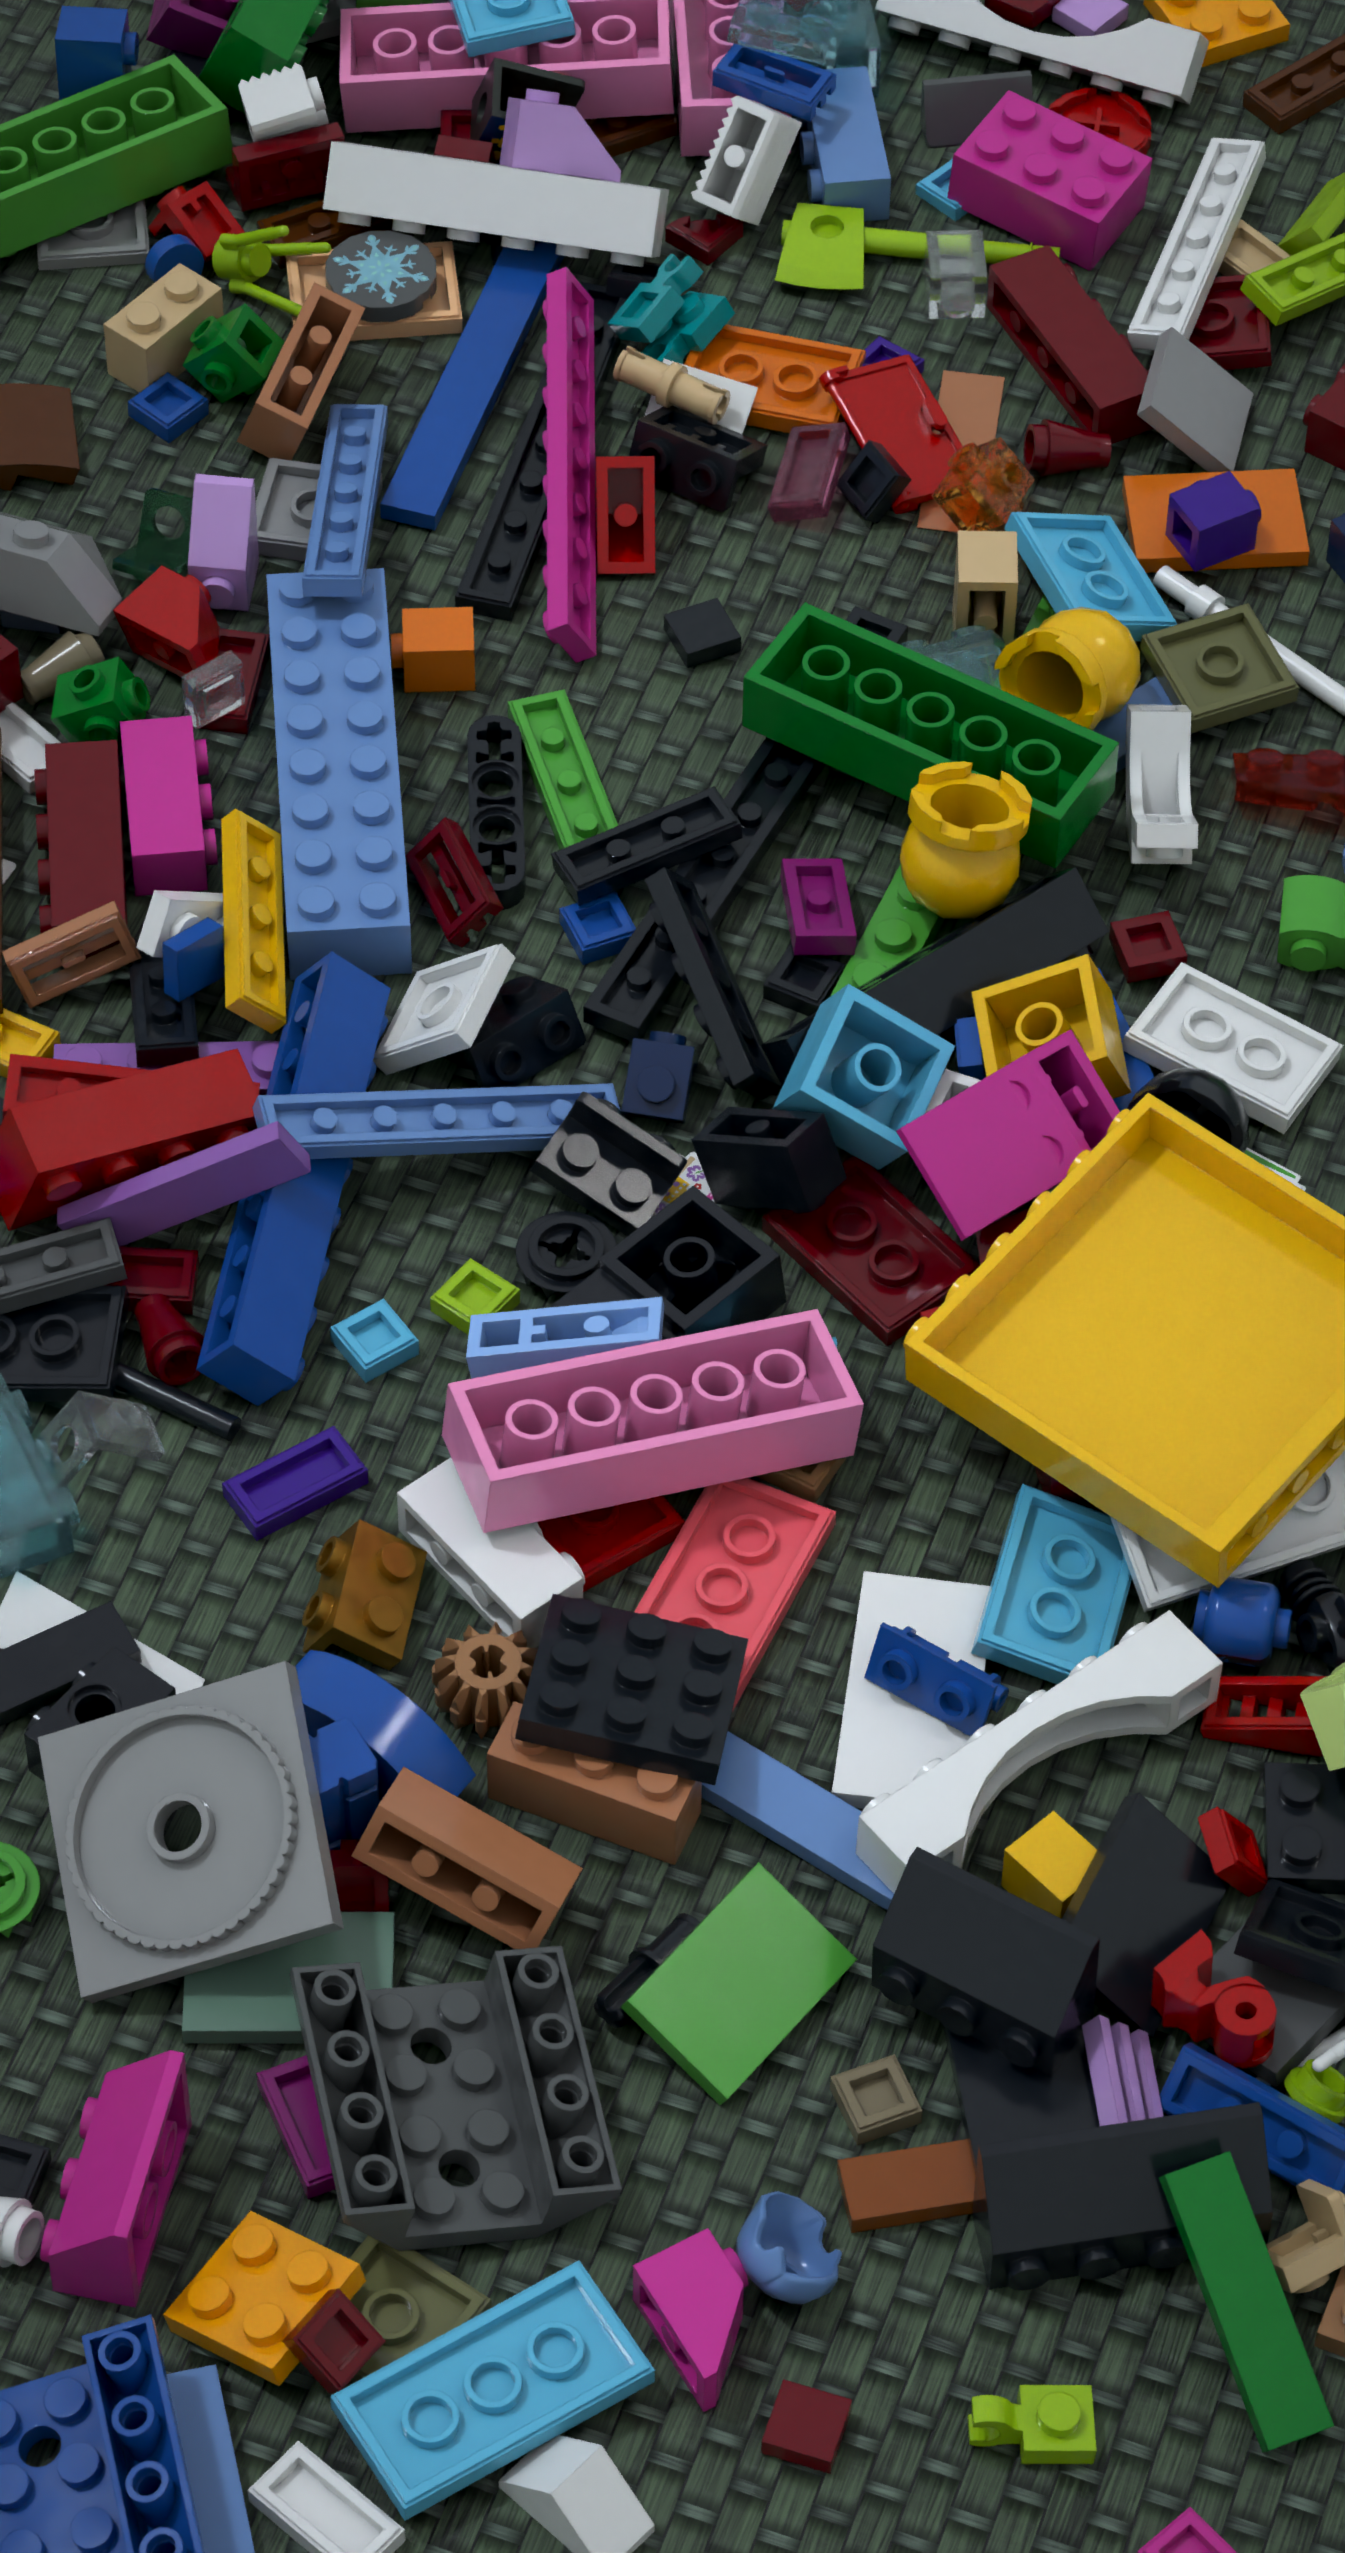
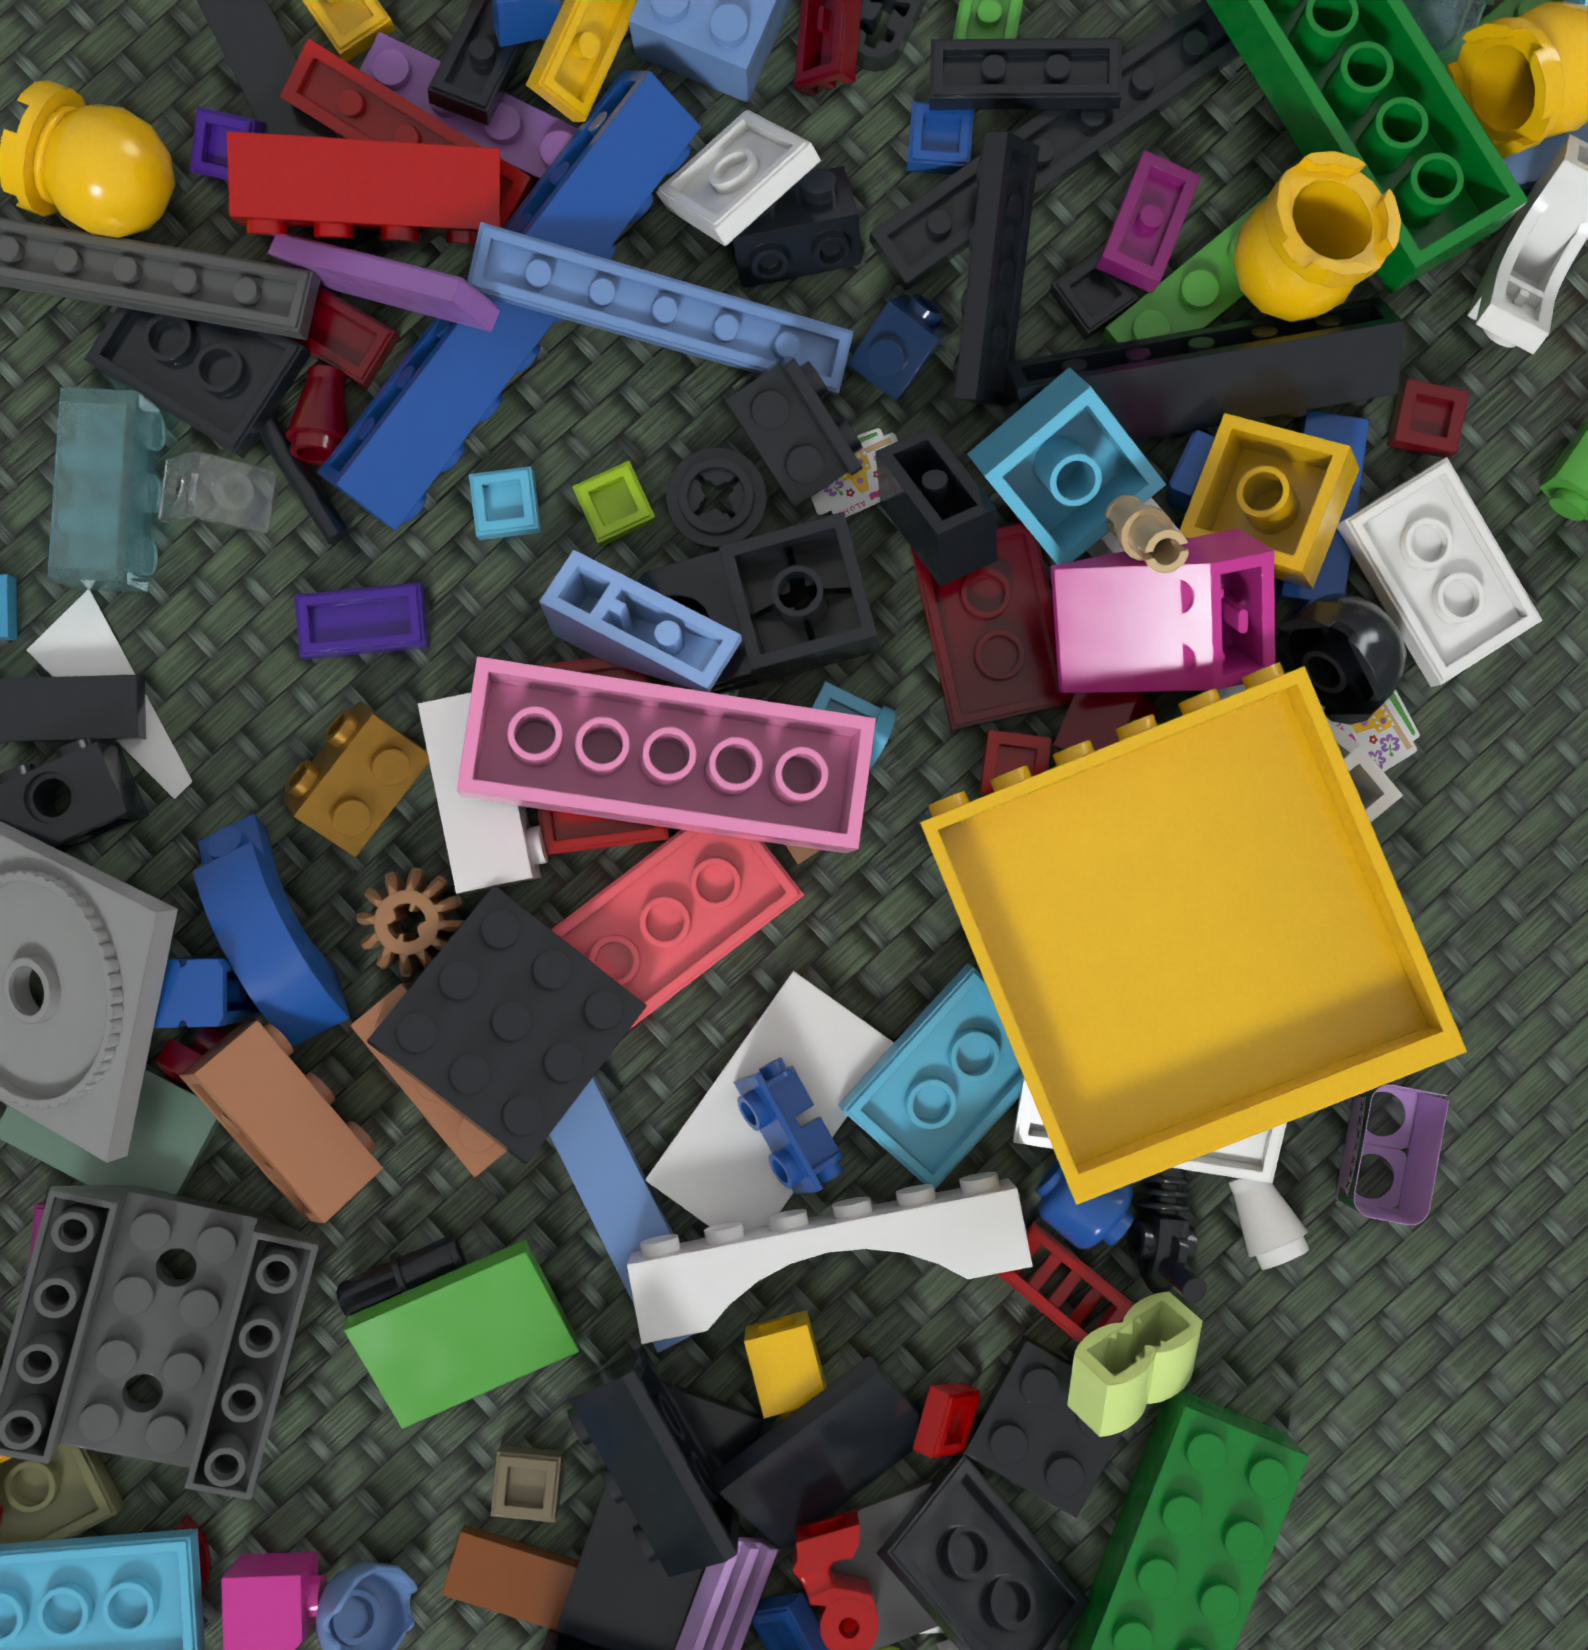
camera: 30 degrees right, 35 degrees up
none -> tan pin [1105,495,1189,574]

